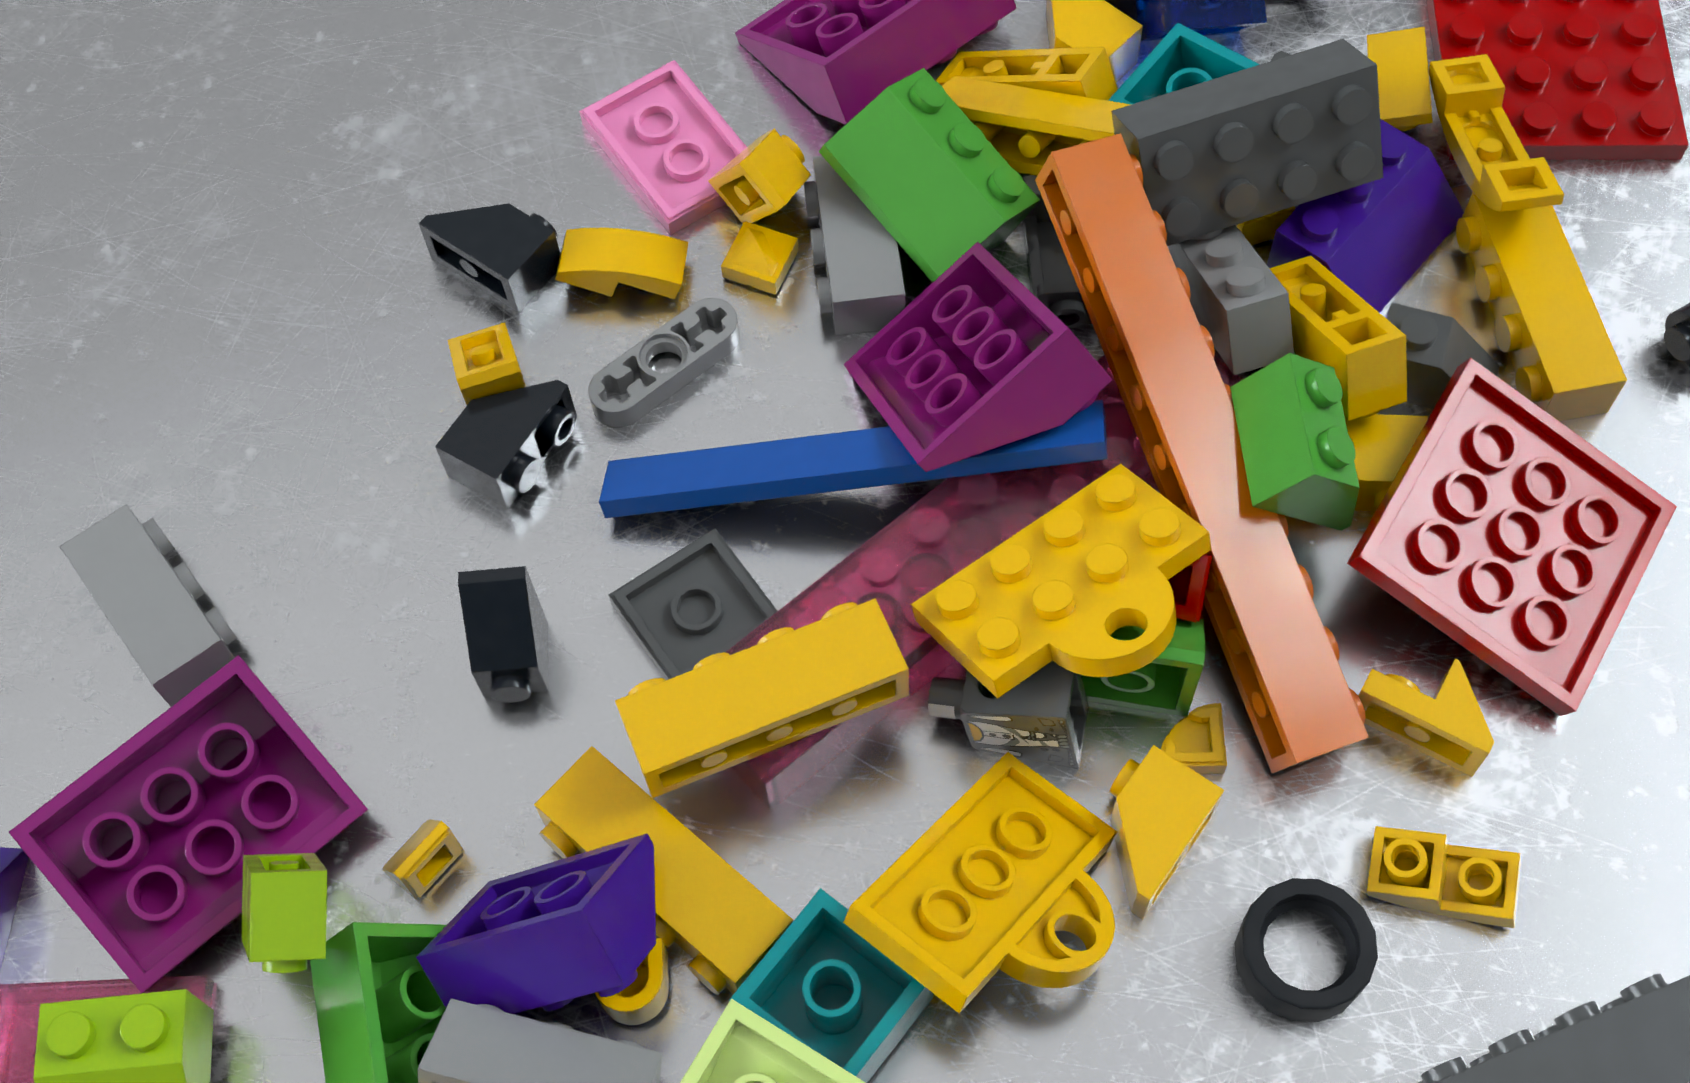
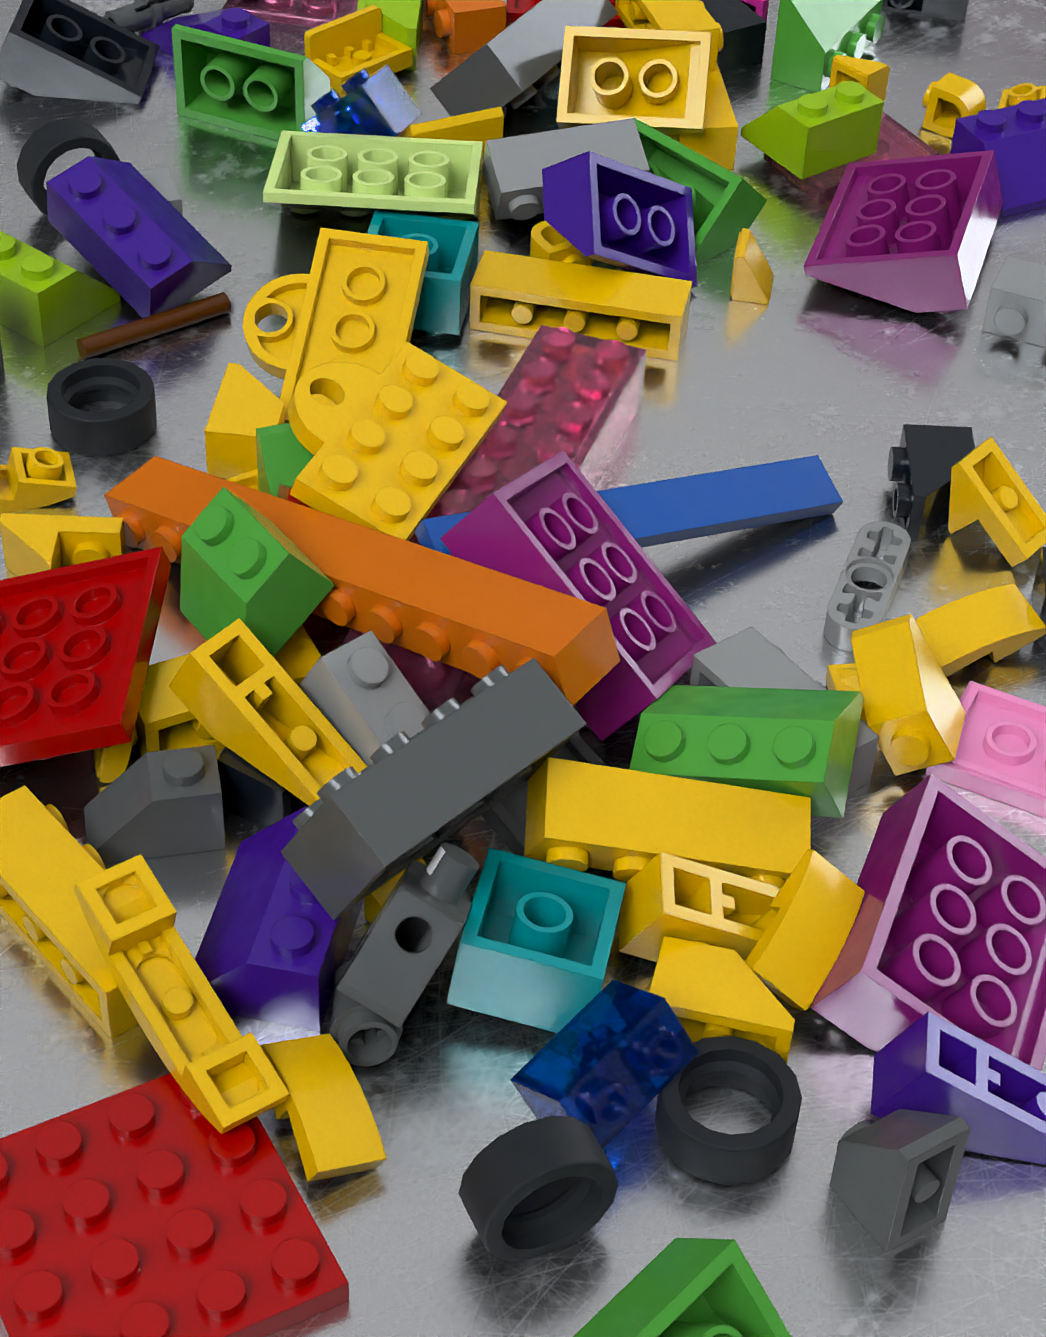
camera: 145 degrees right, 20 degrees down
lime brick [241,853,327,973] -> none
black slope [458,566,549,702] -> none
dark grey tile [608,528,786,680] -> none
yellow brick [615,598,909,799] -> none
none -> yellow slope [745,849,865,1011]

